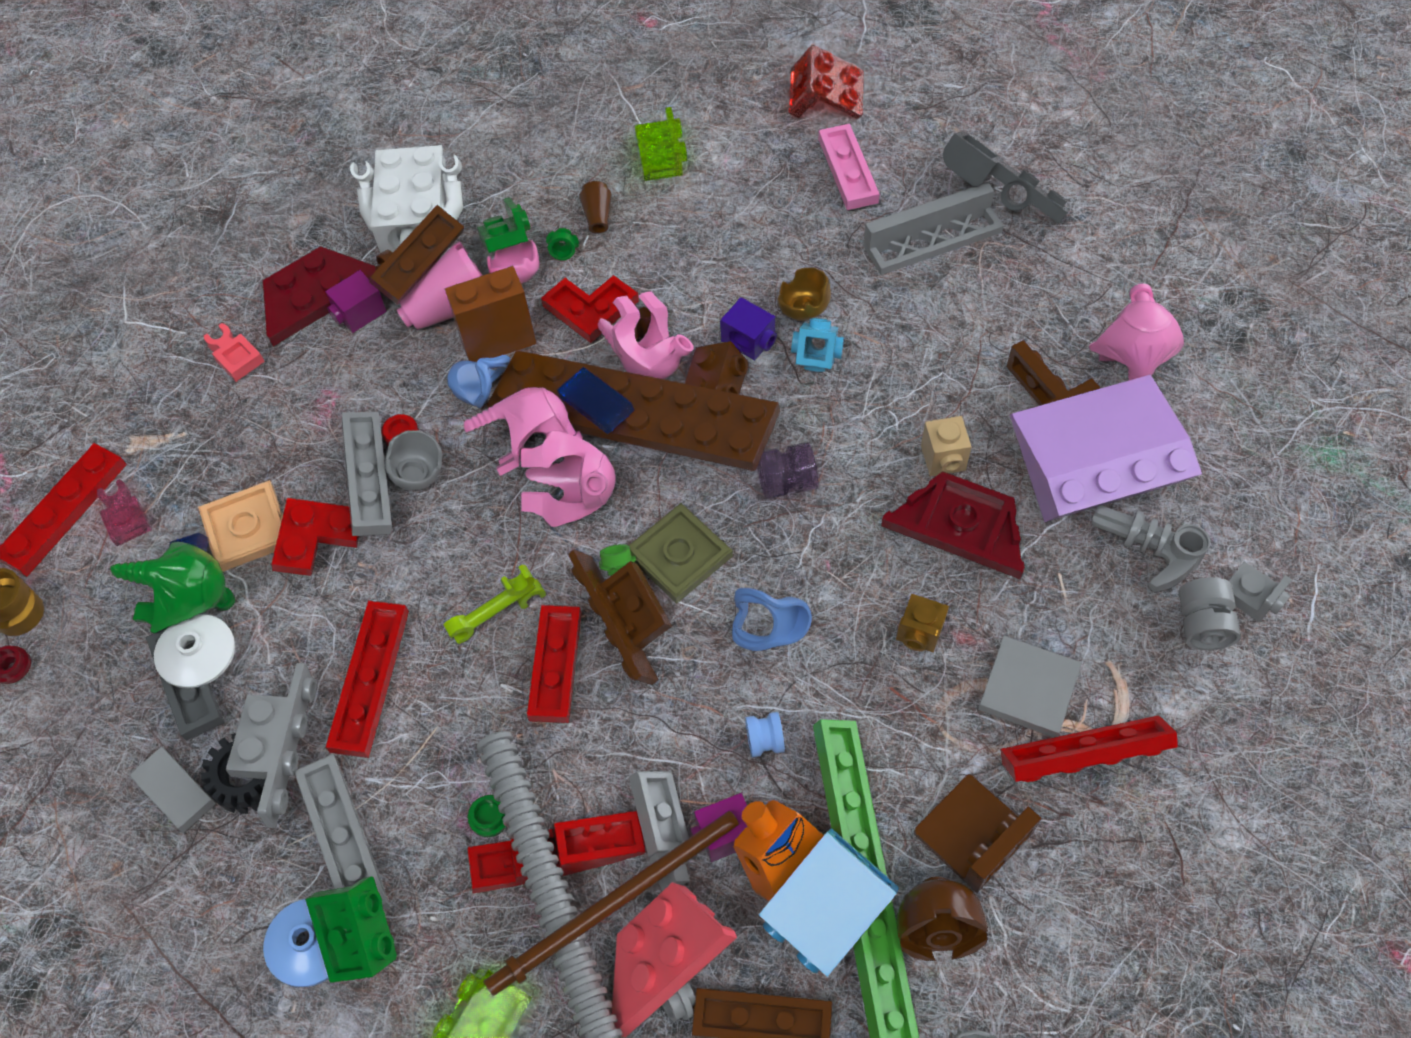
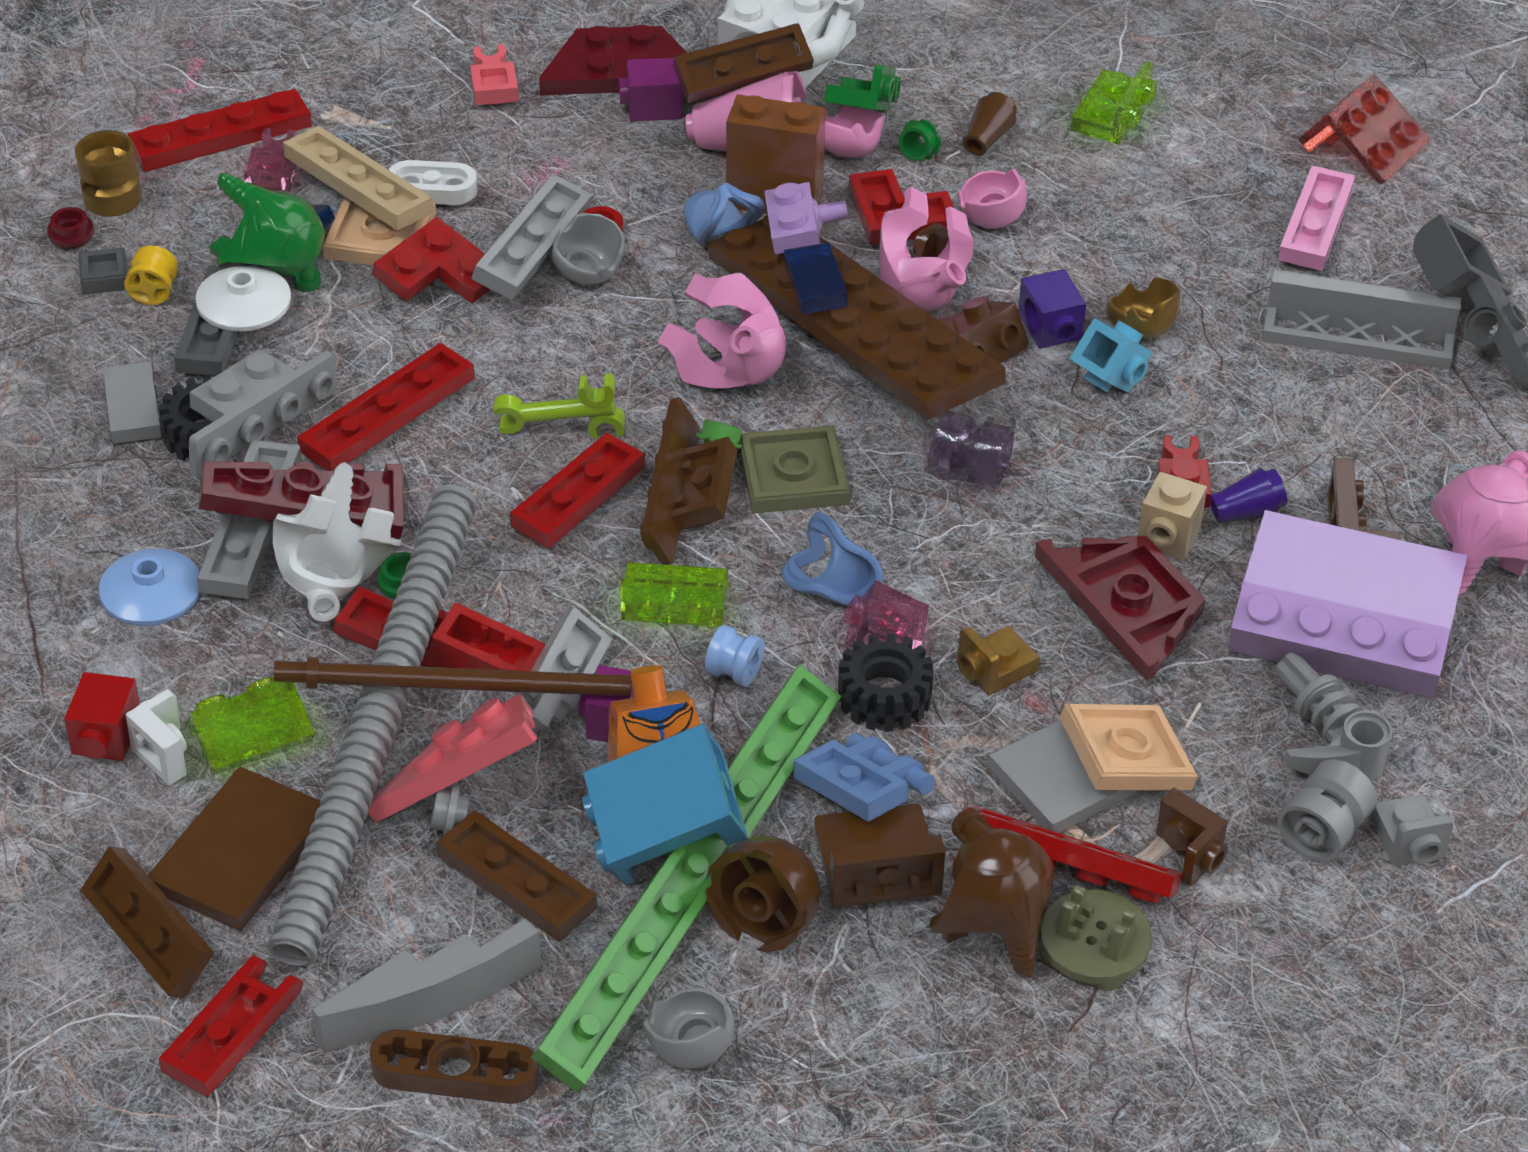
camera: 30 degrees right, 15 degrees down
green bracket [305,876,397,983] -> none
bright pink piece [464,387,583,476] -> none
none -> dark grey tile [78,248,128,295]
none -> yellow wheel [124,245,179,305]
none -> dark red wing [199,461,404,540]
none -> white piece [273,462,401,622]
none -> tan plate [283,125,433,231]
none -> white plate [389,160,478,206]
none -> clear neon green bracket [620,562,728,627]
none -> lavender plate [764,182,849,254]
none -> medium blue plate [794,733,935,822]
none -> black tyre [838,634,934,732]
none -> clear pink bracket [843,580,929,650]
none -> reddish brown piece [929,808,1055,978]
none -> bright pink hair [958,169,1027,229]
none -> olive plate [1039,885,1153,991]
none -> light nougat tile [1059,704,1198,790]
none -> reddish brown bracket [1156,788,1228,886]
none -> red plate [1157,435,1212,508]
none -> dark purple cone [1209,468,1287,523]

